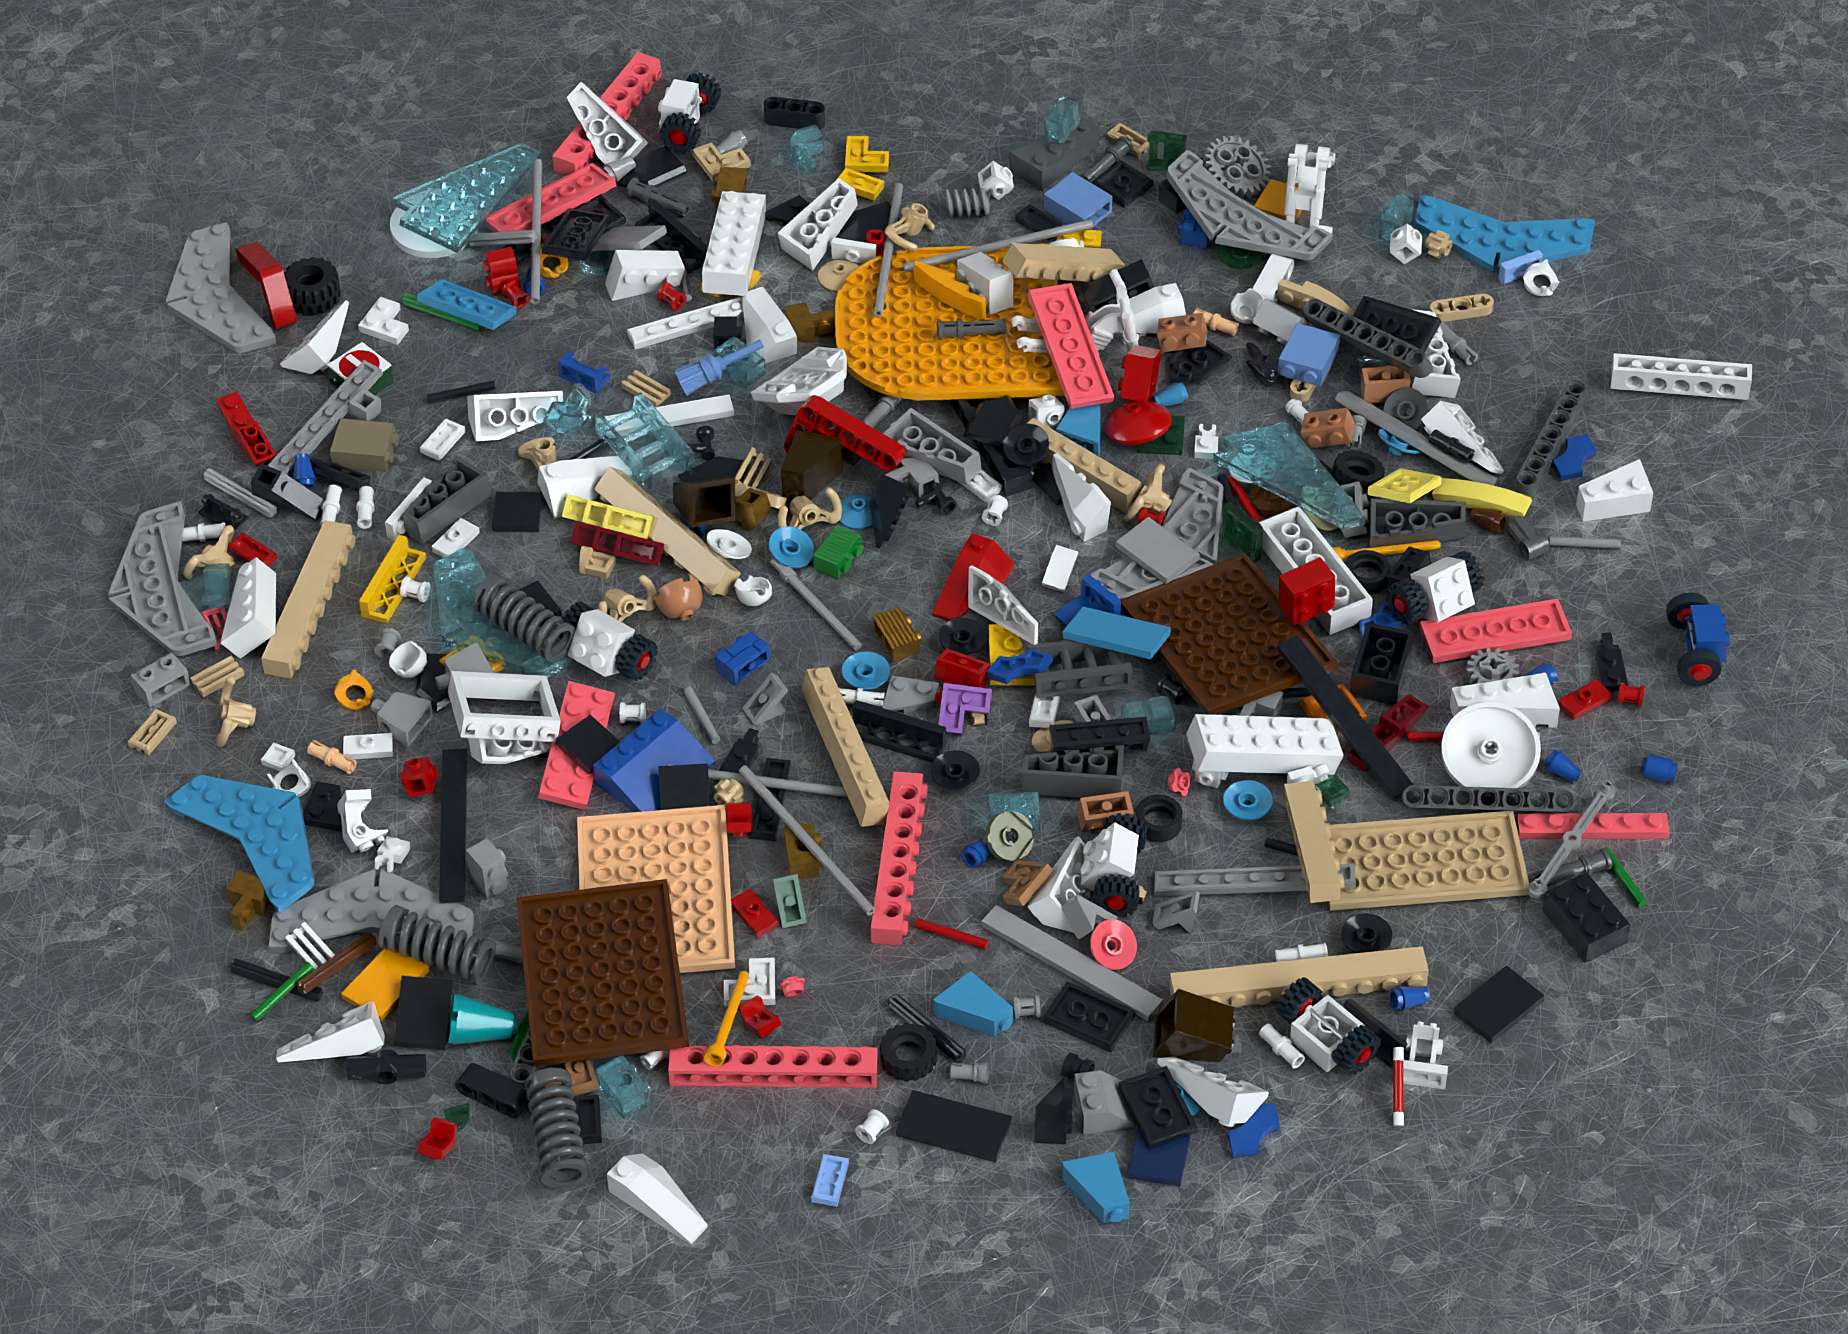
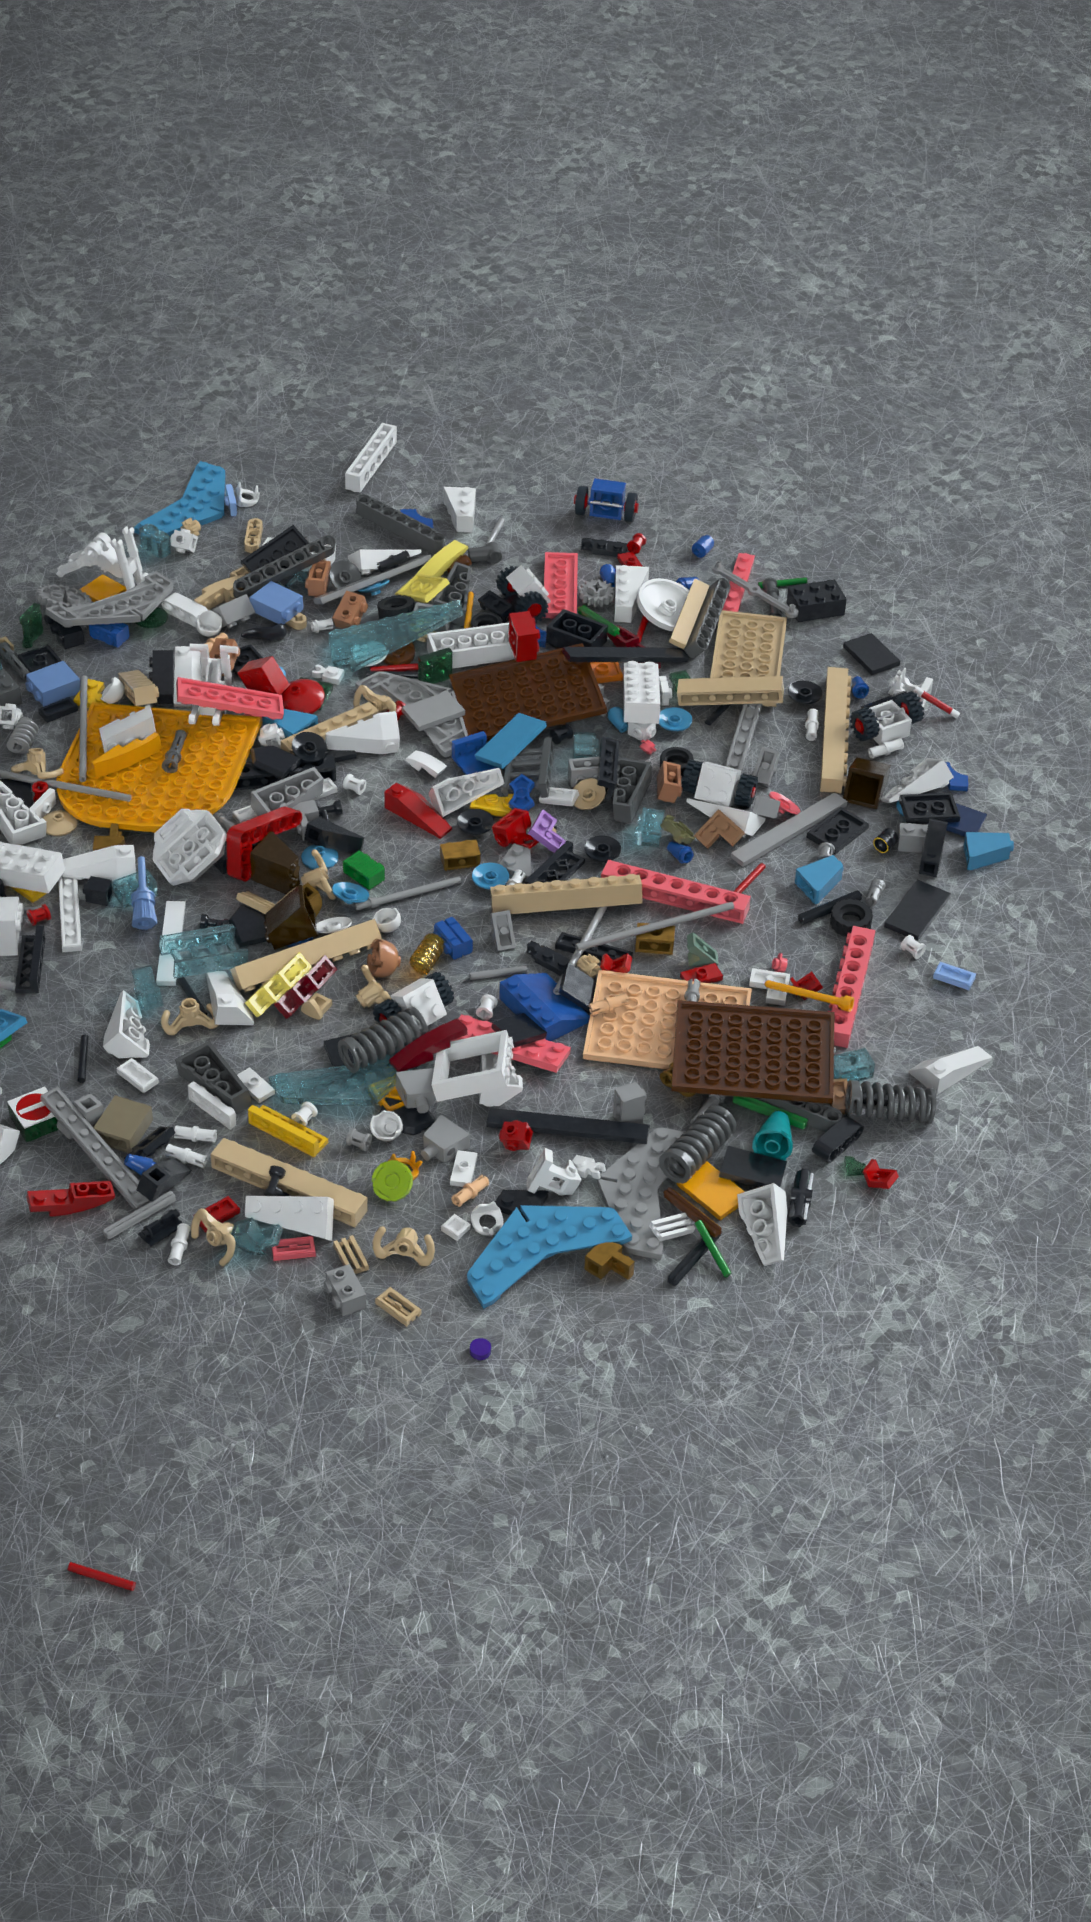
camera: 80 degrees left, 5 degrees down
light grey wing [108,501,218,656] -> none
black tile [492,492,543,532] -> none
blue hinge [558,351,610,394] -> none
tan tile [621,370,671,407] -> none
none -> black fence [15,925,46,993]
none -> black piece [264,1166,290,1196]
none -> lime tile [372,1160,413,1202]
none -> dark red slope [389,1019,468,1072]
none -> clear yellow piece [409,933,444,975]
none -> dark purple tile [470,1338,491,1360]
none -> green axle [578,605,620,637]
none -> light nougat pin [588,993,629,1016]
none -> tan tile [669,579,710,649]
none -> light grey pin [684,979,700,1002]

